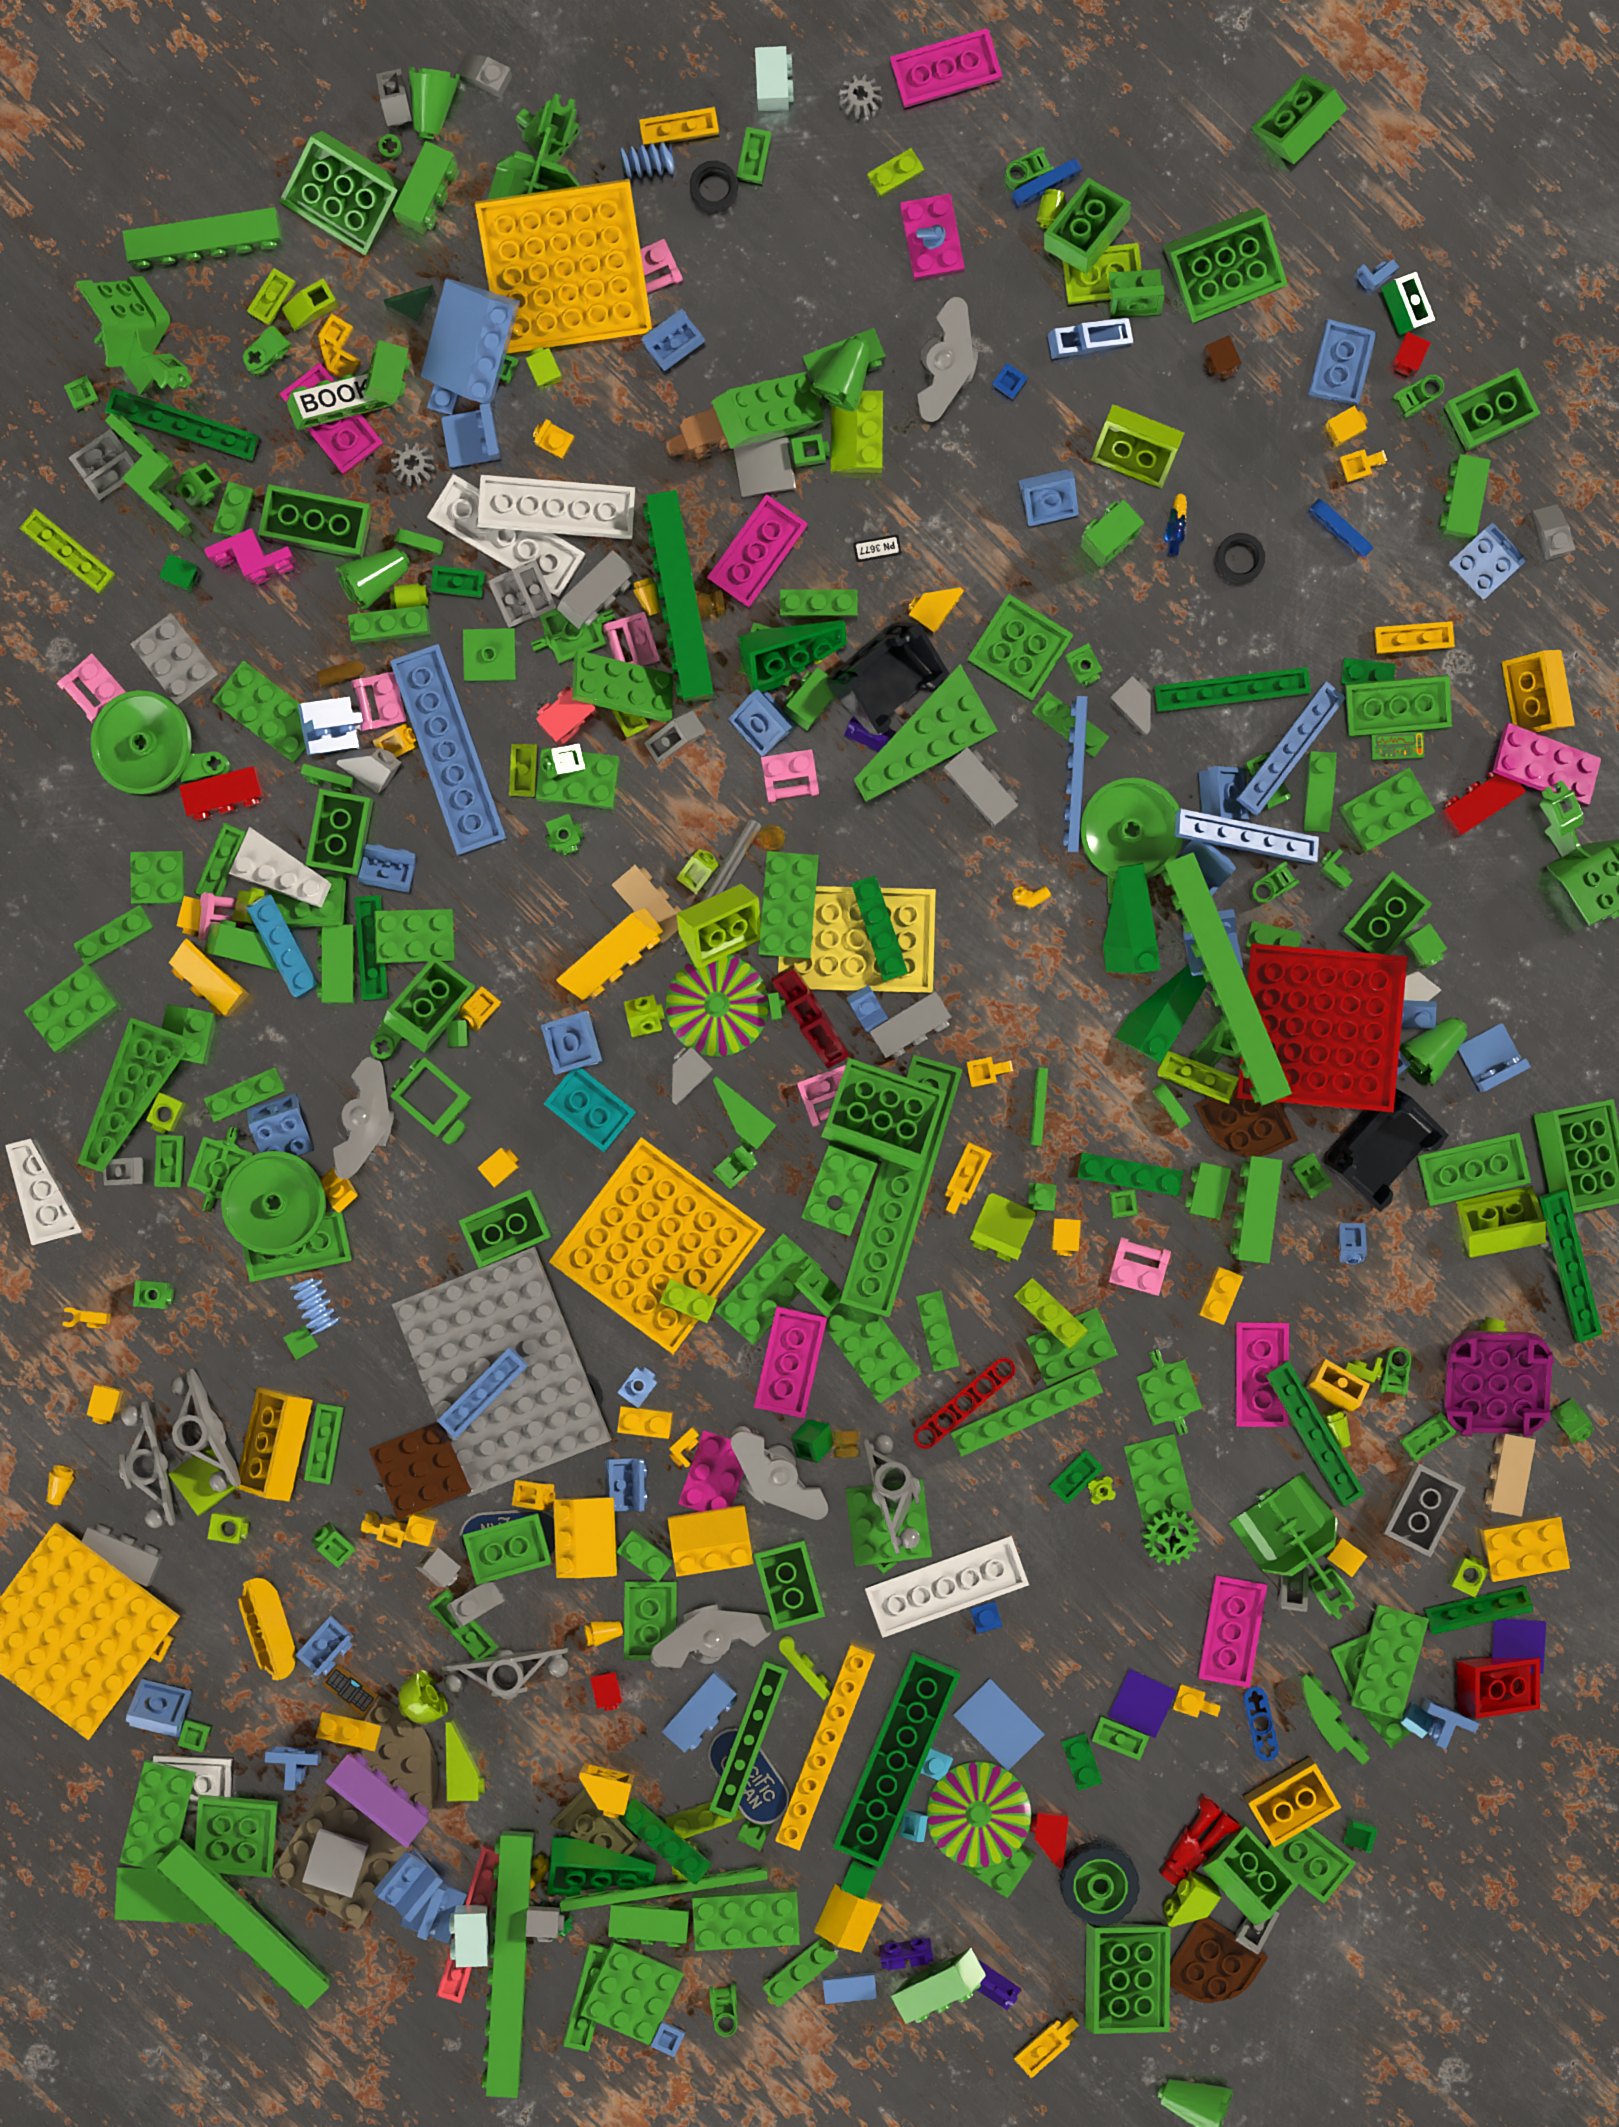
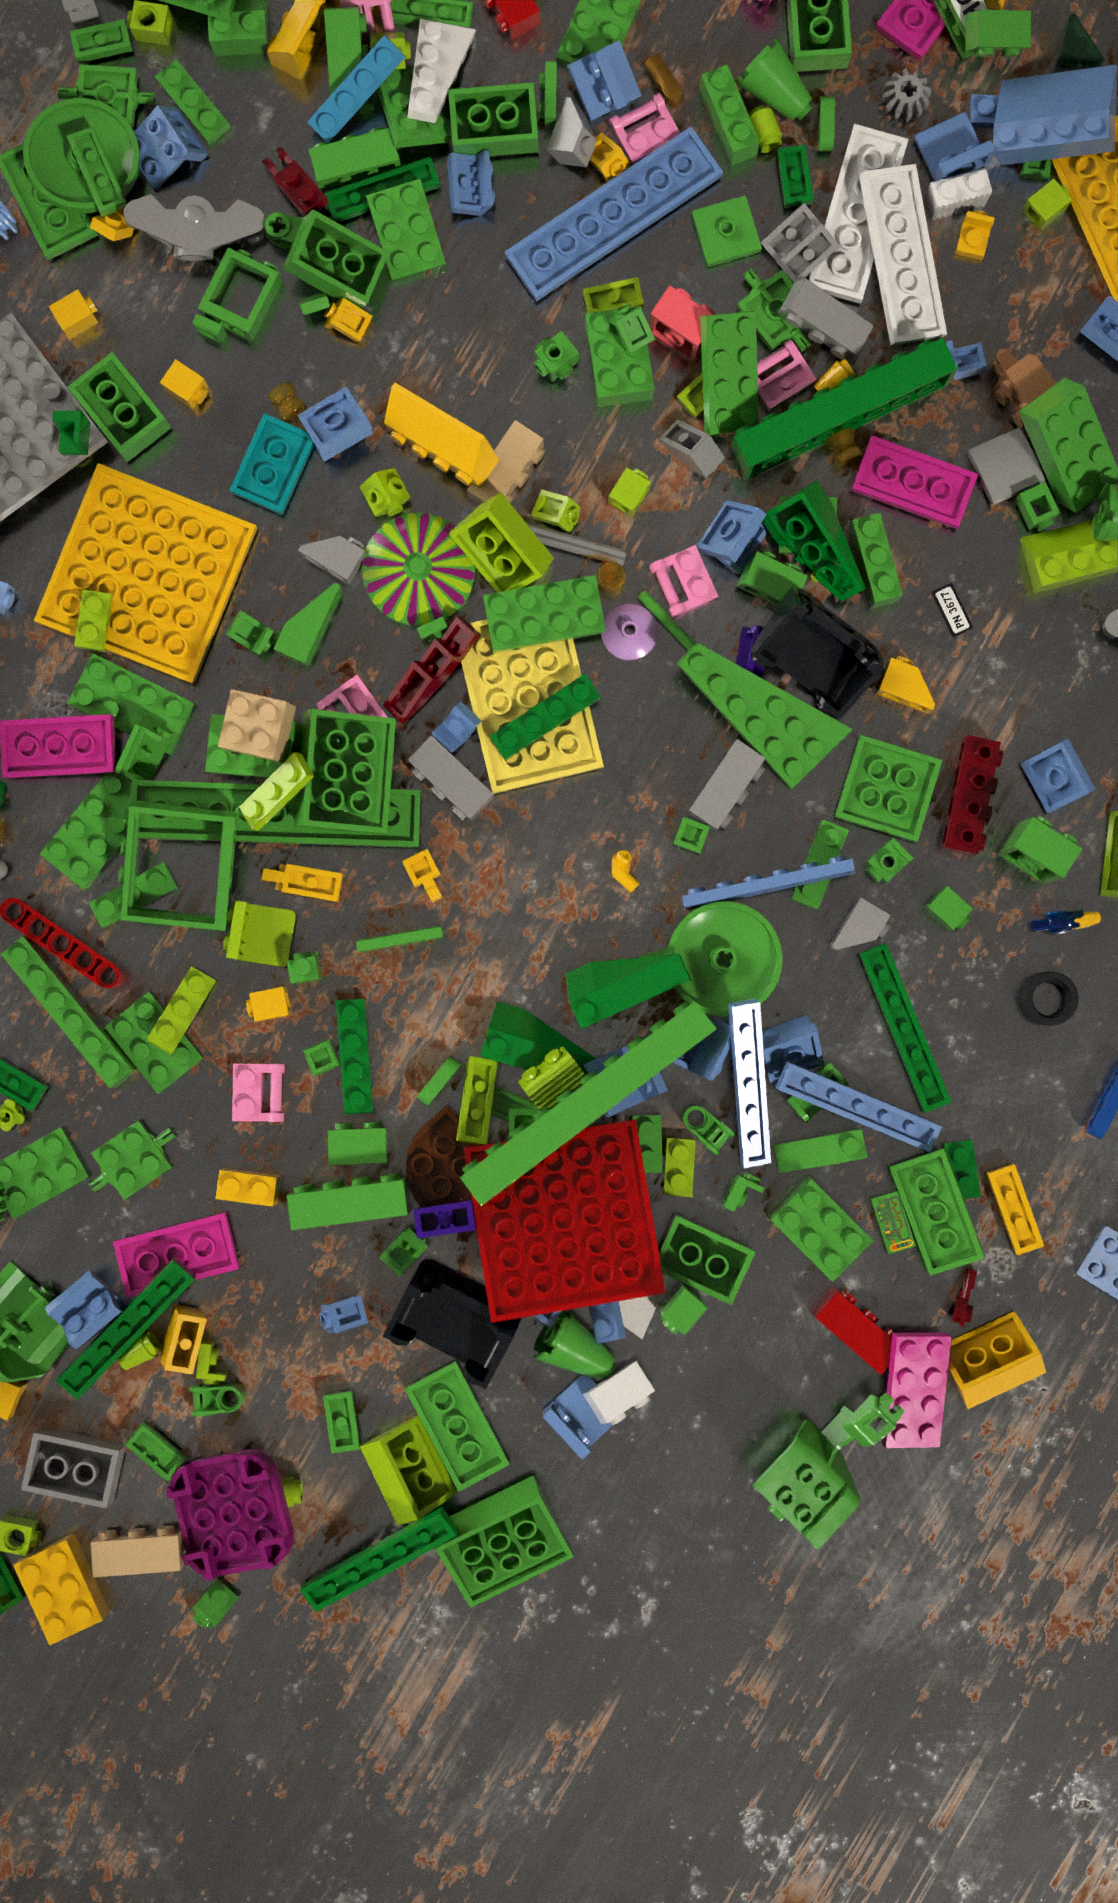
camera: 75 degrees right, 0 degrees up
none -> medium blue bracket [45,1270,128,1350]
none -> yellow brick [49,289,99,340]
none -> green panel [52,411,90,455]
none -> bright green tile [66,126,127,217]
none -> bright green window [117,801,238,931]
none -> tan brick [218,689,296,763]
none -> lime plate [239,752,314,831]
none -> dark red hinge [262,147,329,217]
none -> clear yellow wheel [267,382,307,422]
none -> bright green plate [323,1390,361,1454]
none -> dark purple brick [413,1200,476,1239]
none -> lime brick [518,1047,586,1110]
none -> white brick [583,1361,655,1425]
none -> lavender dish [601,604,658,660]
none -> lime brick [608,467,651,518]
none -> bright green bar [637,590,696,651]
none -> lime plate [663,1138,696,1197]
none -> bright green plate [673,817,710,854]
none -> bright green brick [923,886,973,931]
none -> white brick [925,168,992,221]
none -> dark red brick [940,735,1003,857]
none -> medium blue bracket [946,340,987,380]
none -> dark red plate [953,1269,977,1327]

